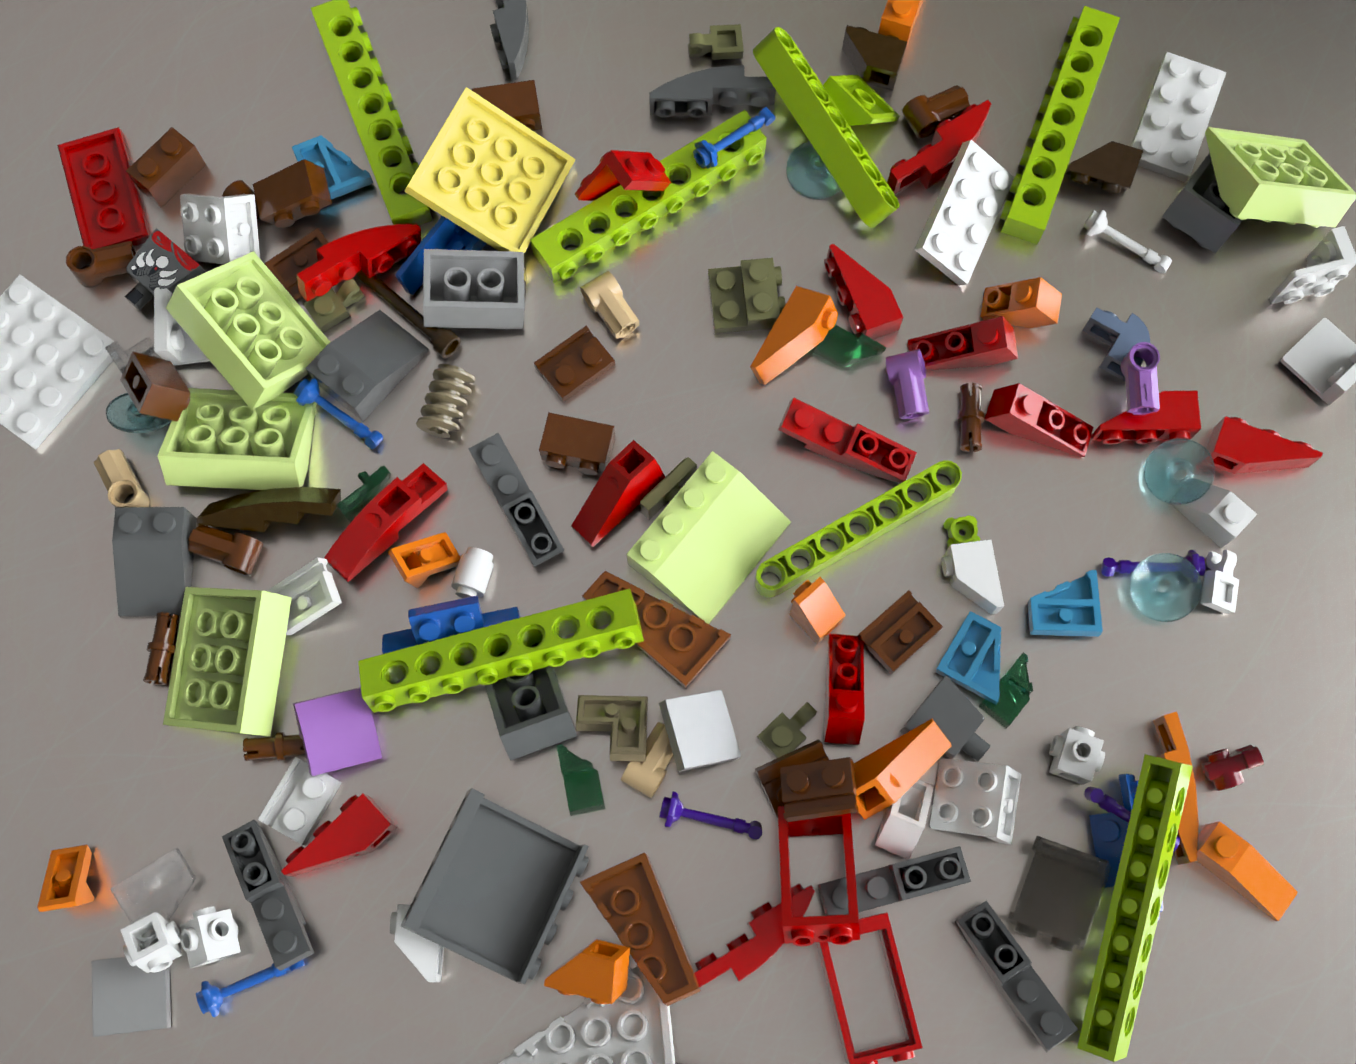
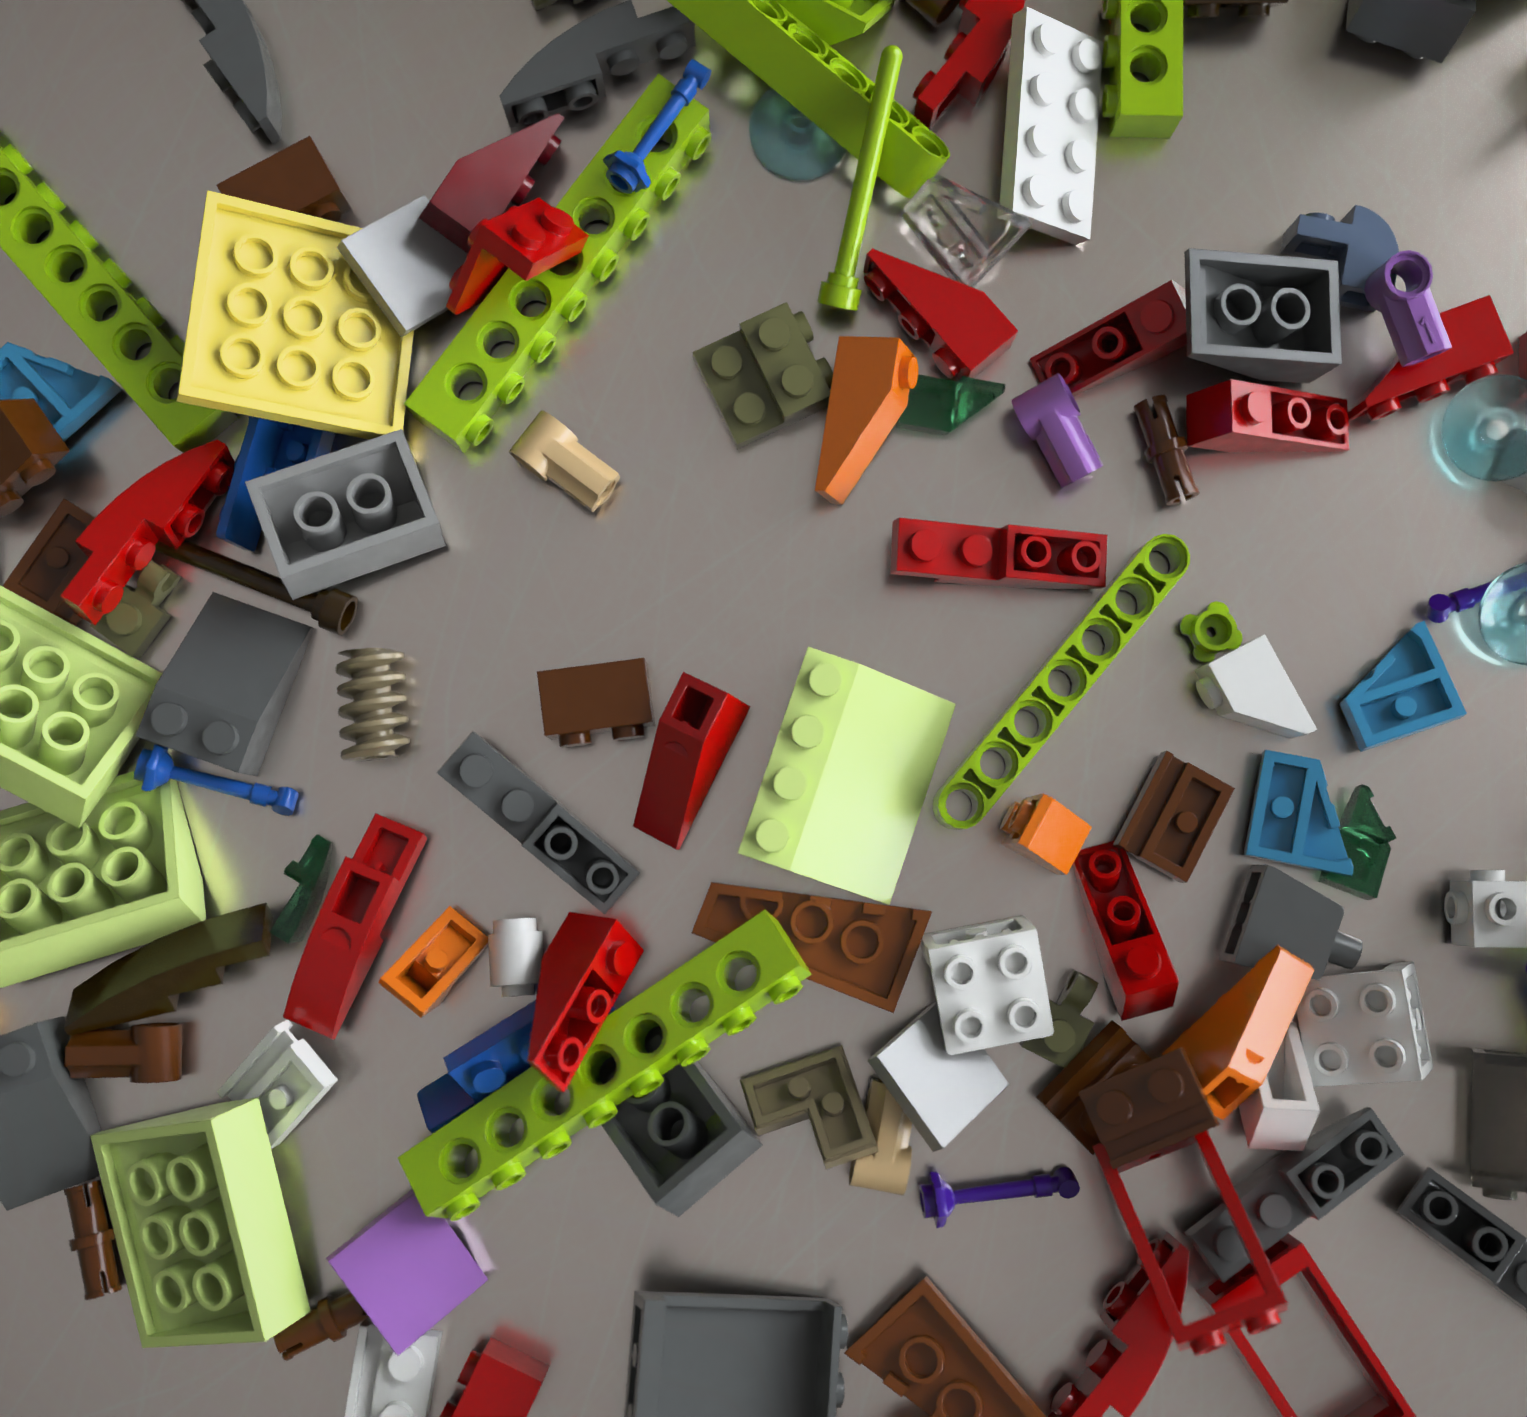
camera: 25 degrees left, 10 degrees up
reddish brown plate [534,325,615,403] -> none
clear green slope [557,744,605,816] -> none
olive plate [640,457,697,520] -> none
orange slope [980,277,1062,328] -> none
white piece [1083,210,1172,273] -> none
none -> light grey tile [337,195,467,337]
none -> dark red slope [419,113,564,253]
none -> red slope [527,912,644,1093]
none -> lime piece [817,45,903,311]
none -> clear wing [899,175,1032,288]
none -> white bracket [921,915,1054,1055]
none -> dark grey slope [1184,248,1342,383]

